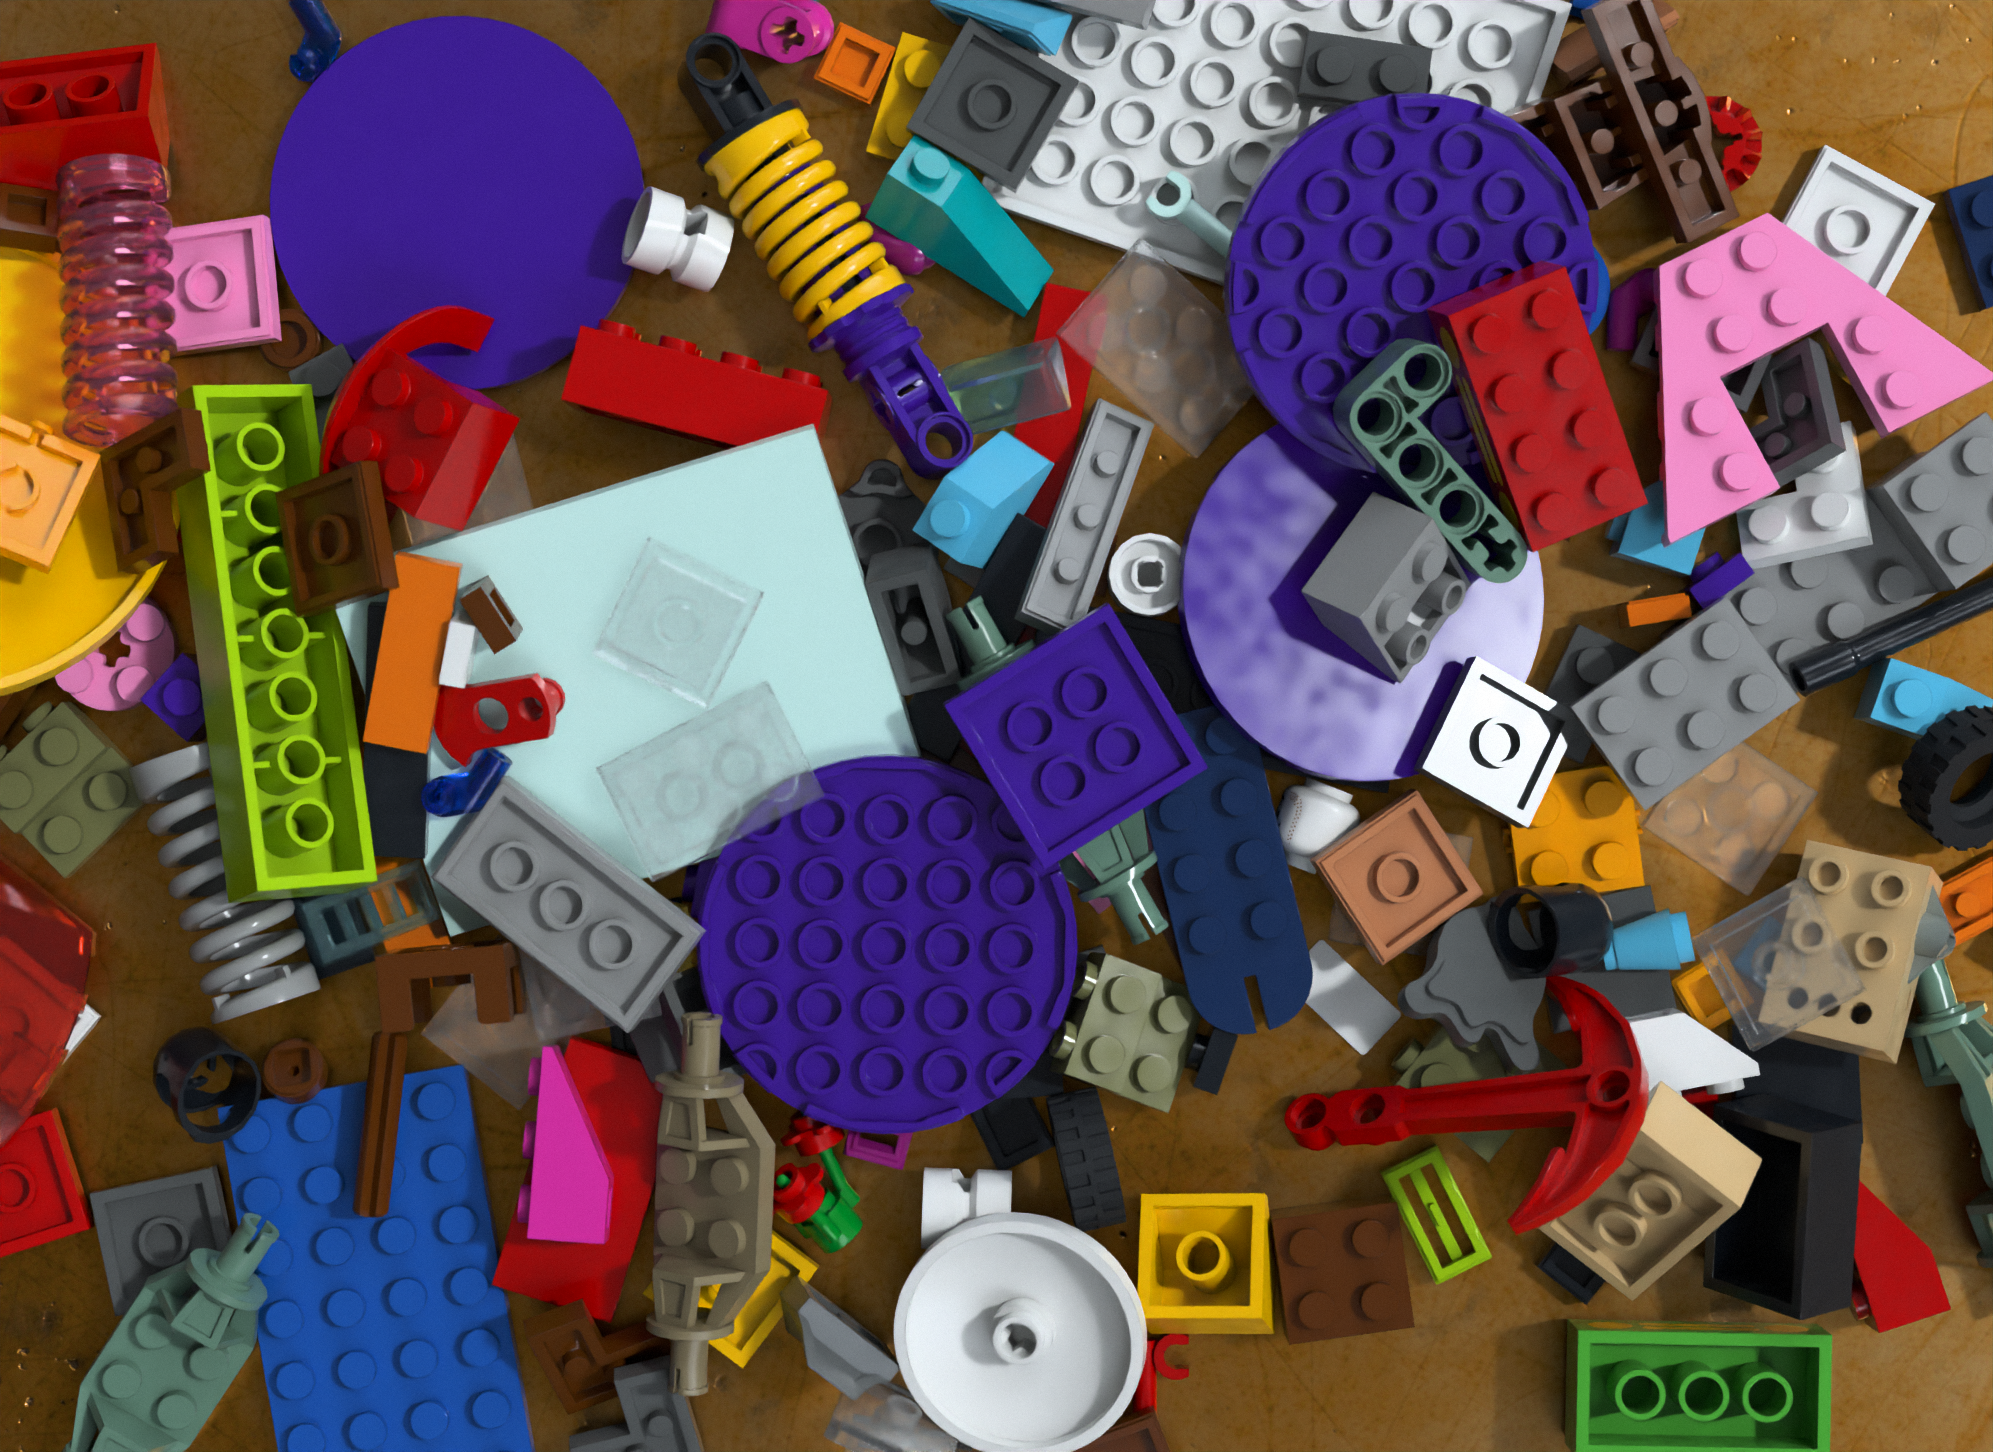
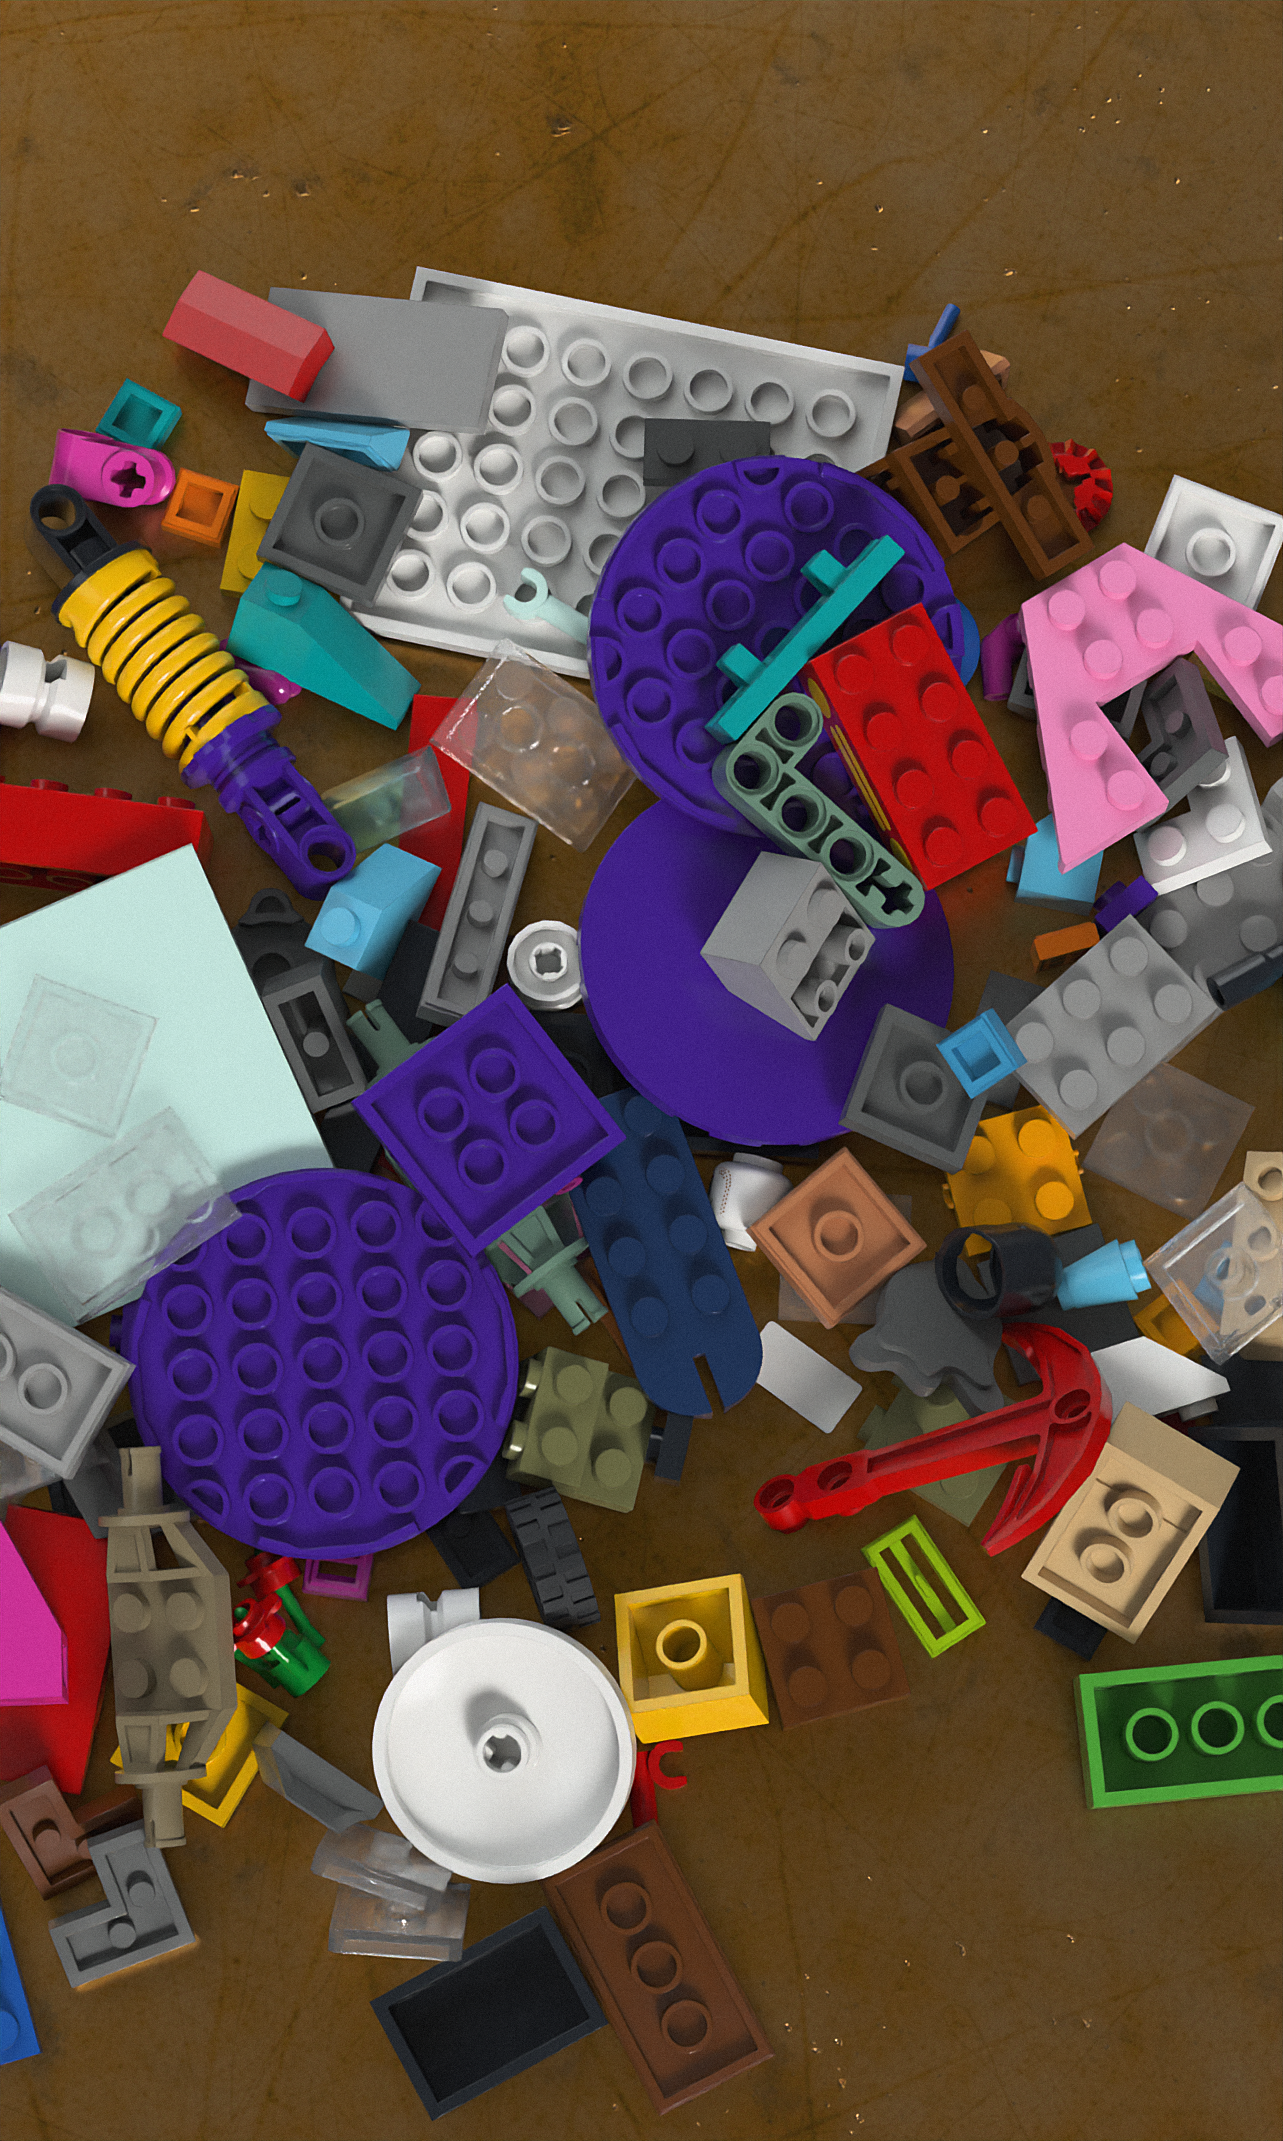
camera: 10 degrees left, 10 degrees down
none -> teal hinge [704,535,905,745]
none -> dark azure tile [936,1008,1028,1099]

